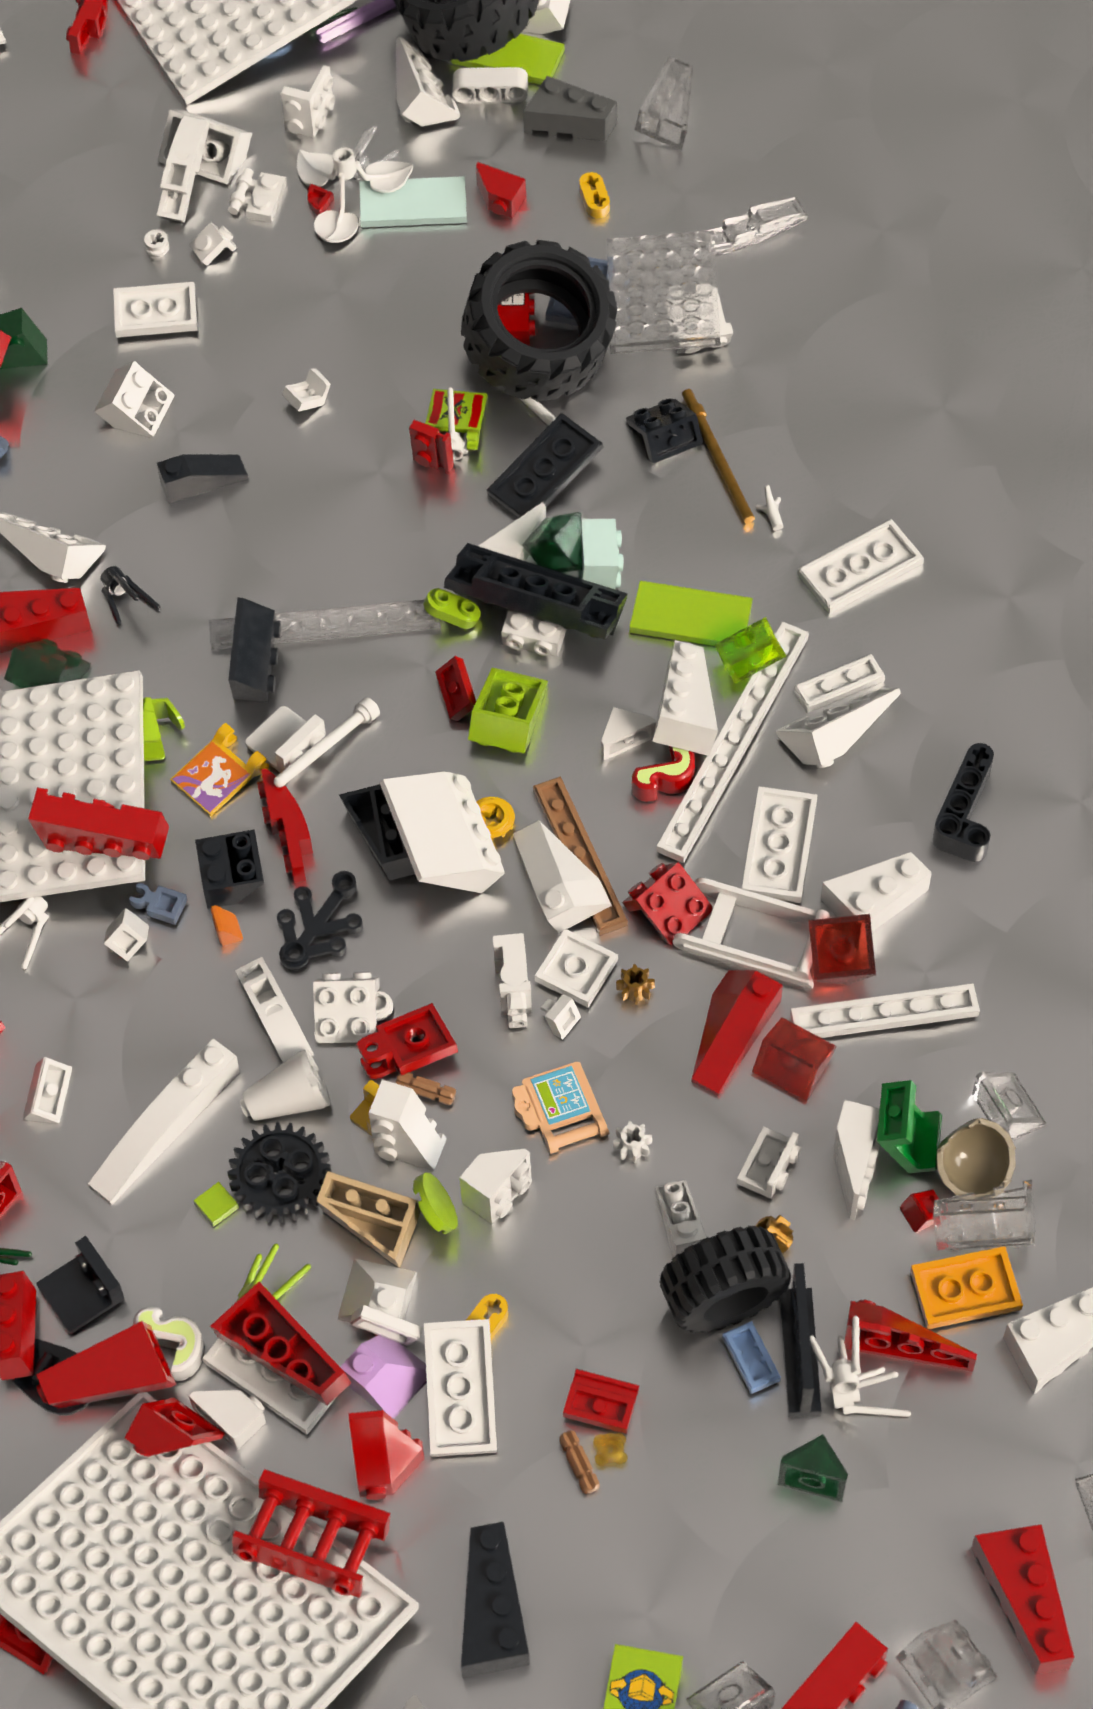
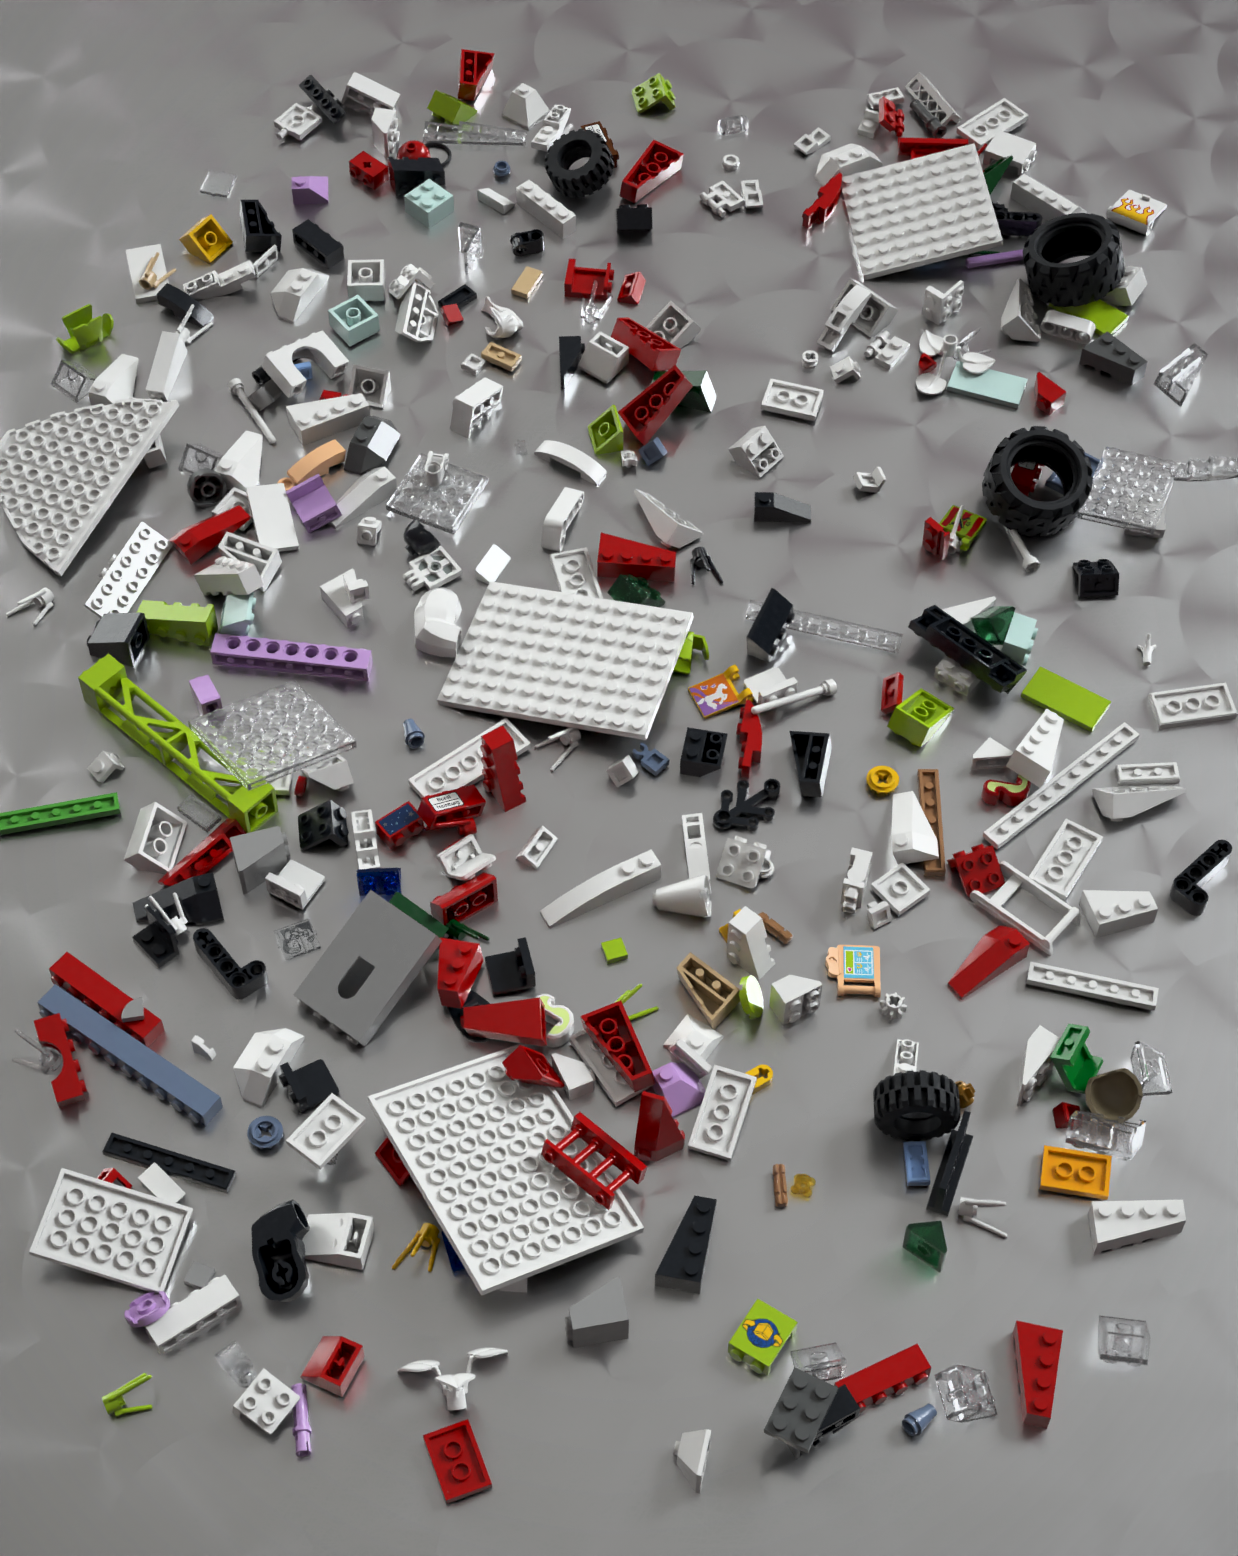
camera: 20 degrees right, 5 degrees down
red wedge [28,787,169,860] -> none
orange slope [211,905,243,946] -> none
black gear [227,1122,332,1222] -> none
red plate [357,1003,458,1079] -> none
white slope [380,771,505,893] -> none
lime plate [423,588,481,629] -> none
black tile [486,413,604,518] -> none
red plate [563,1369,639,1434] -> none
yellow beam [579,172,610,219] -> none
pearl gold gear [616,964,655,1005] -> none
pearl gold bar [682,389,755,523] -> none
clear neon green brick [714,617,787,684] -> none
white bracket [737,1126,802,1199] -> none
clear red slope [752,1017,837,1101] -> none
clear red slope [808,914,876,985] -> none
white plant [810,1316,861,1394] -> none
red wedge [844,1300,977,1372] -> none

